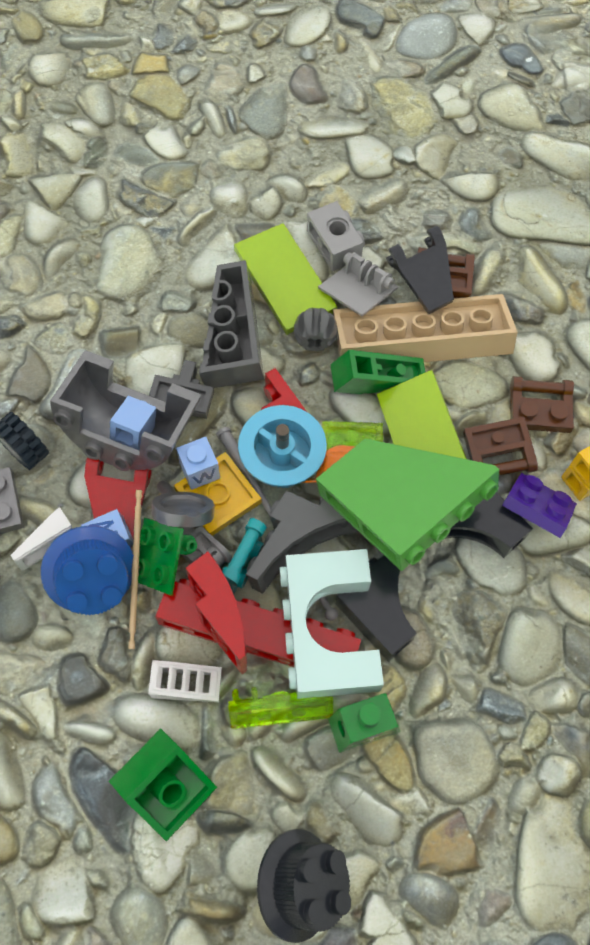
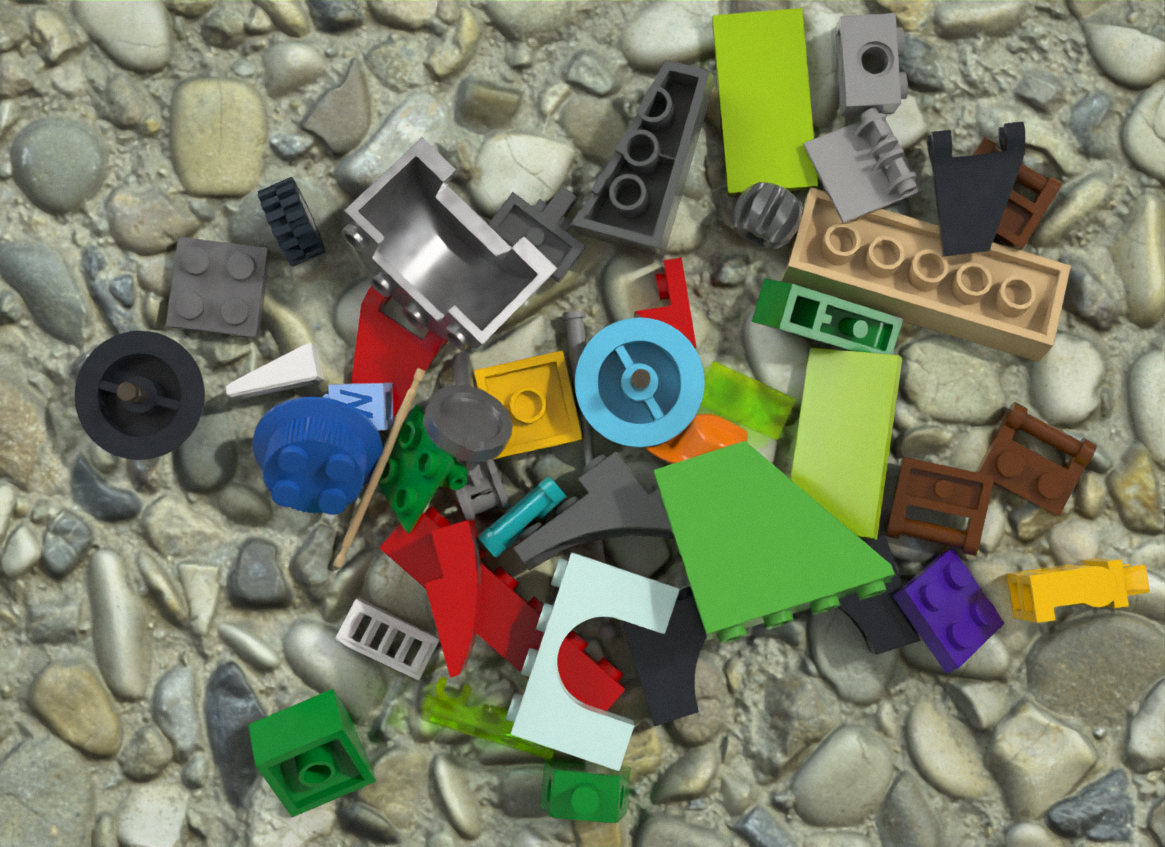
camera: 30 degrees right, 20 degrees up
light blue brick [110,396,156,450] -> none
light blue brick [176,437,220,490] -> none

